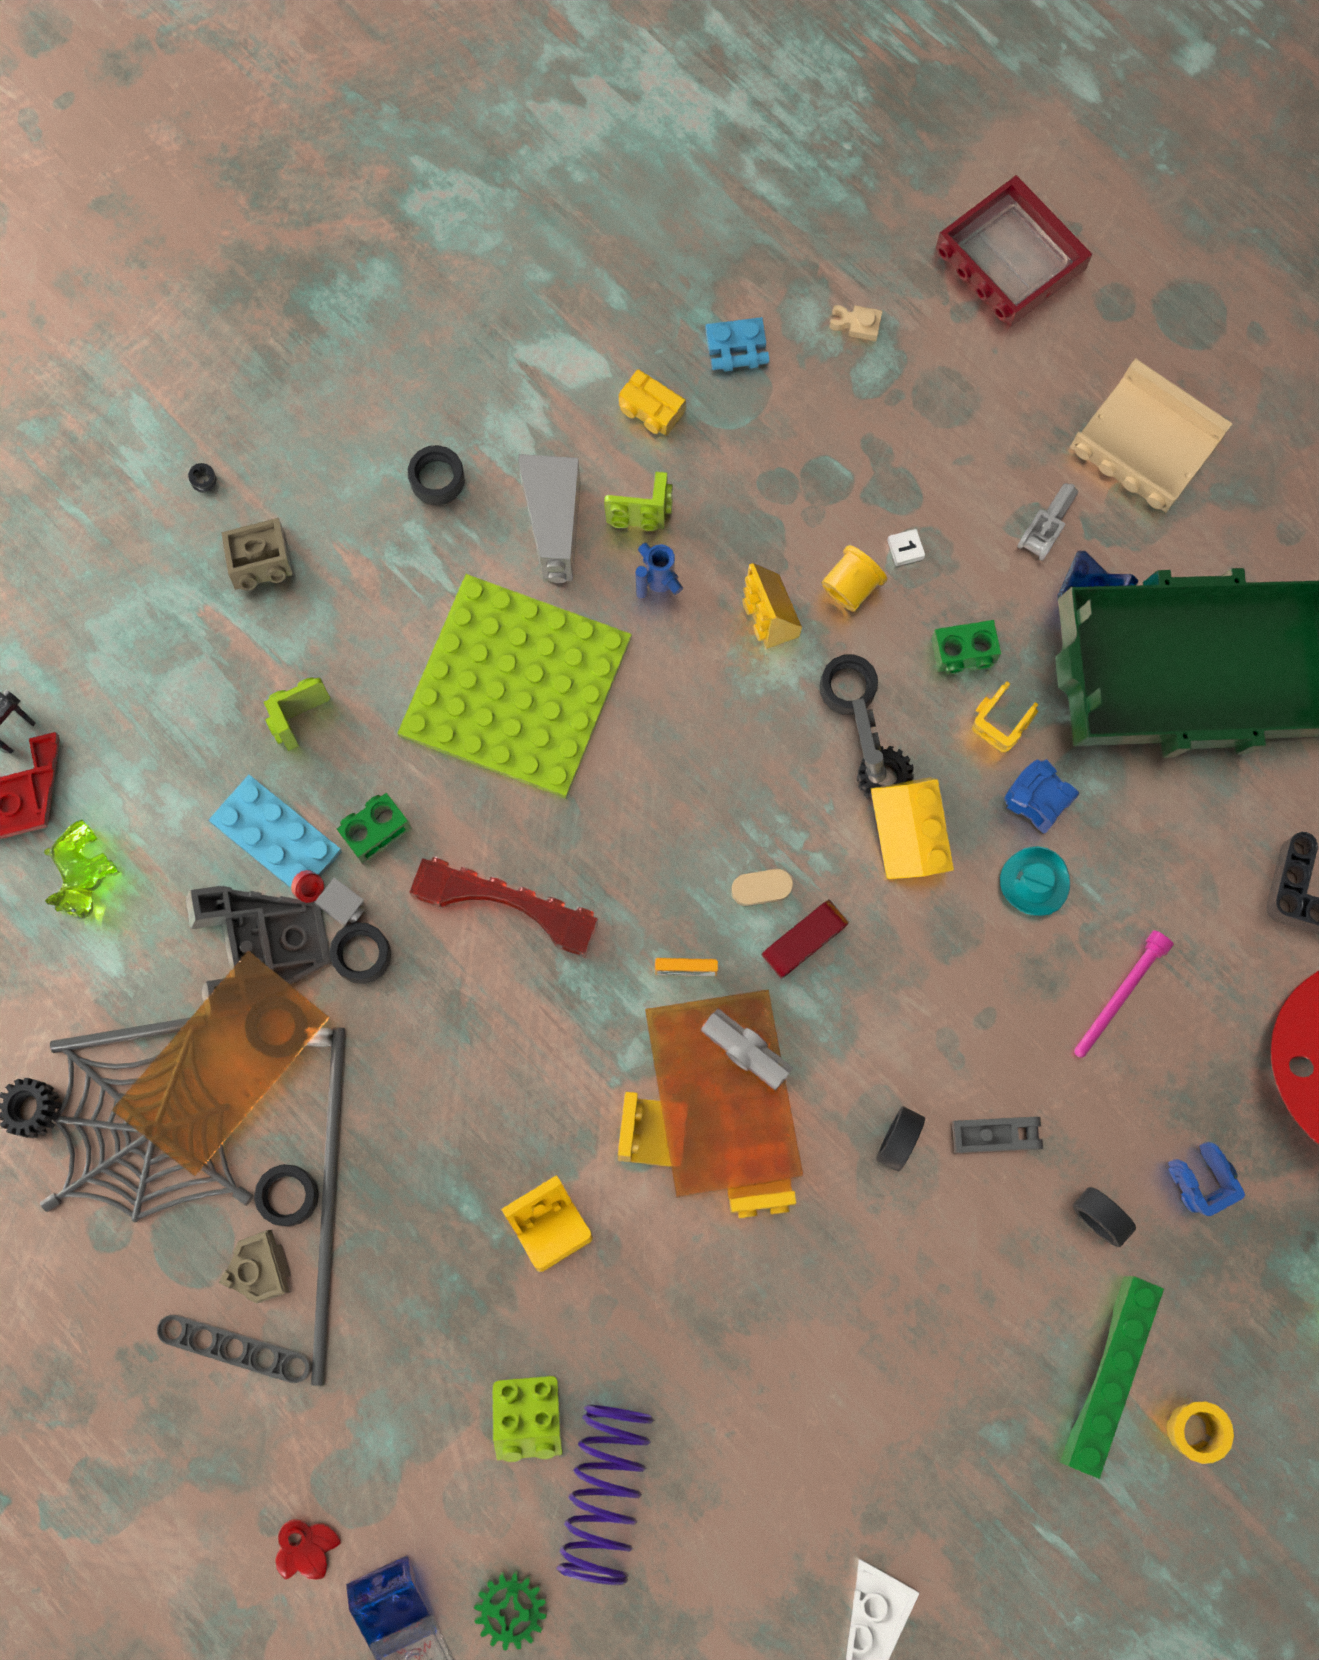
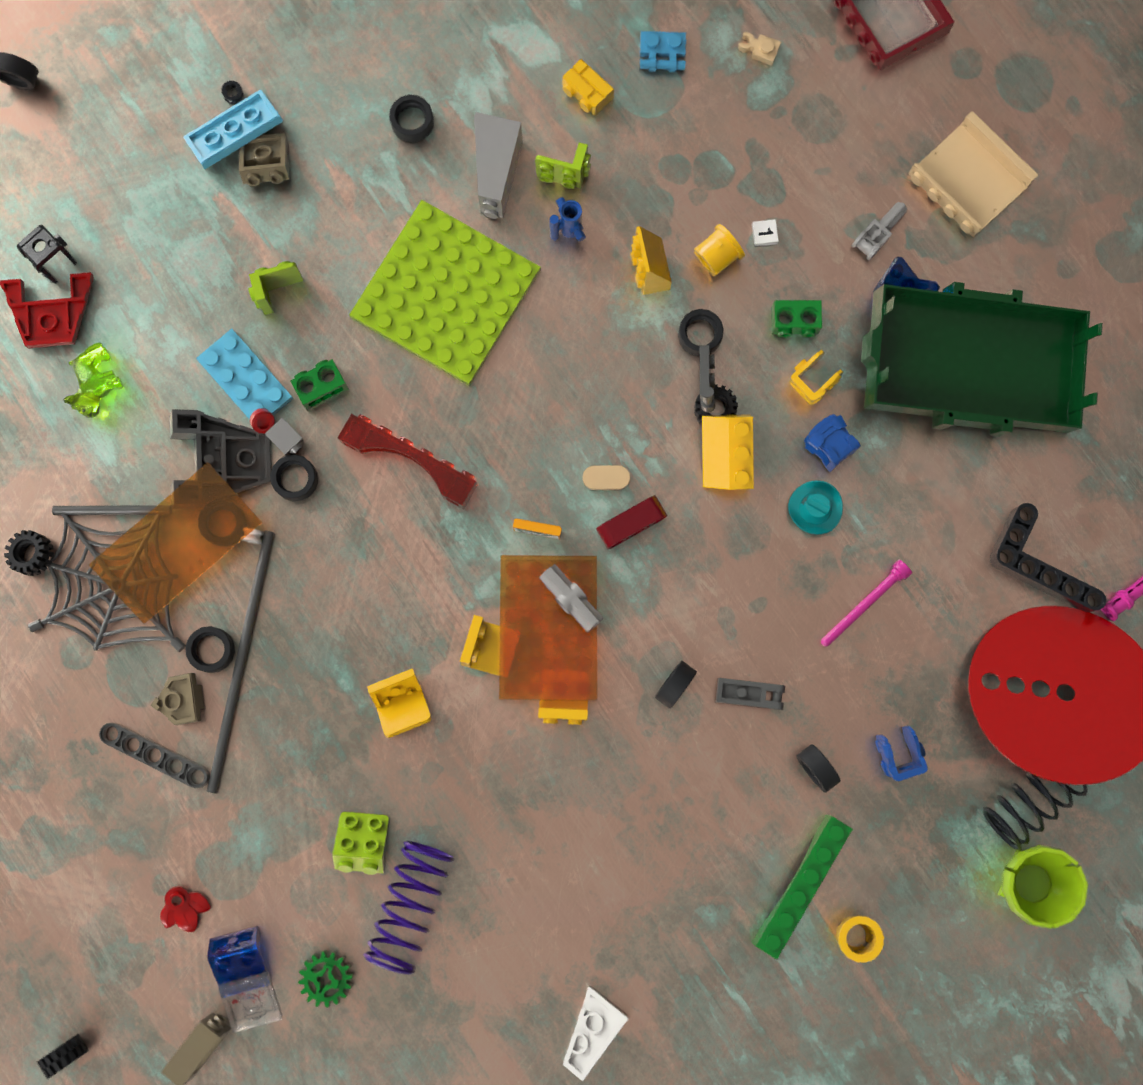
camera: 10 degrees right, 5 degrees up
none -> medium azure tile [183,90,283,169]

